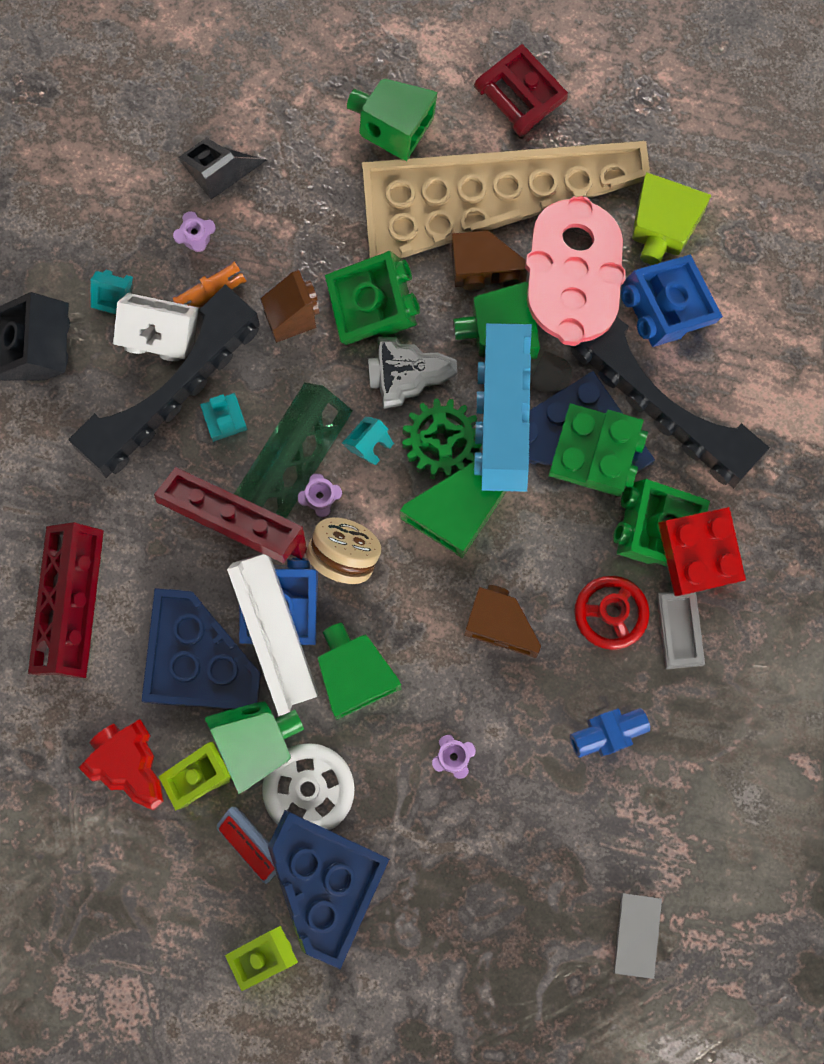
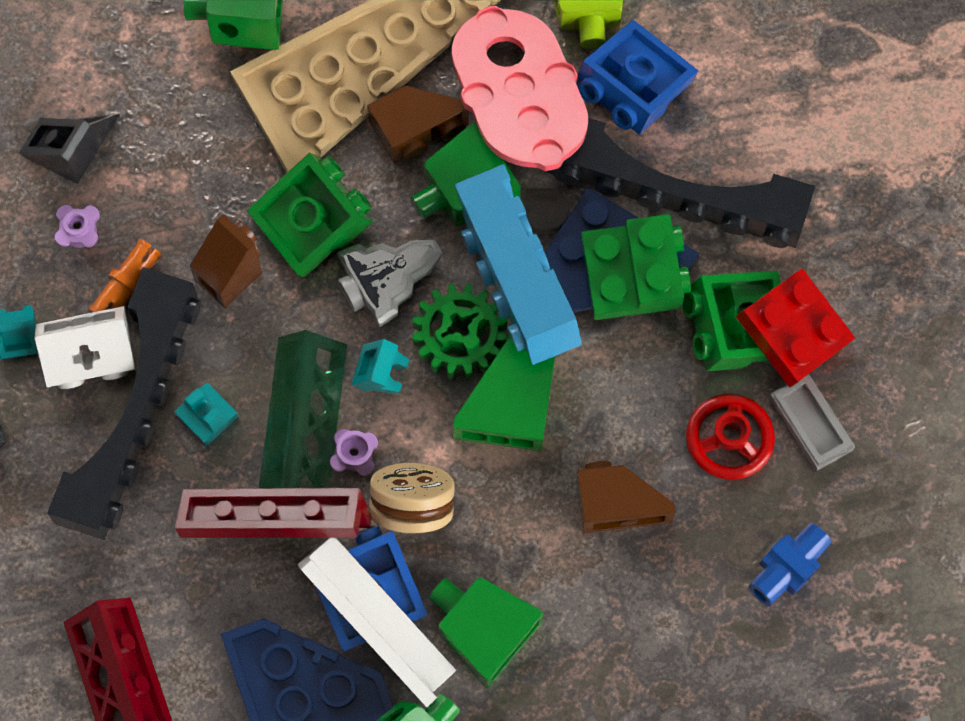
camera: 25 degrees left, 5 degrees down
lavender plate [432,735,476,779] -> none

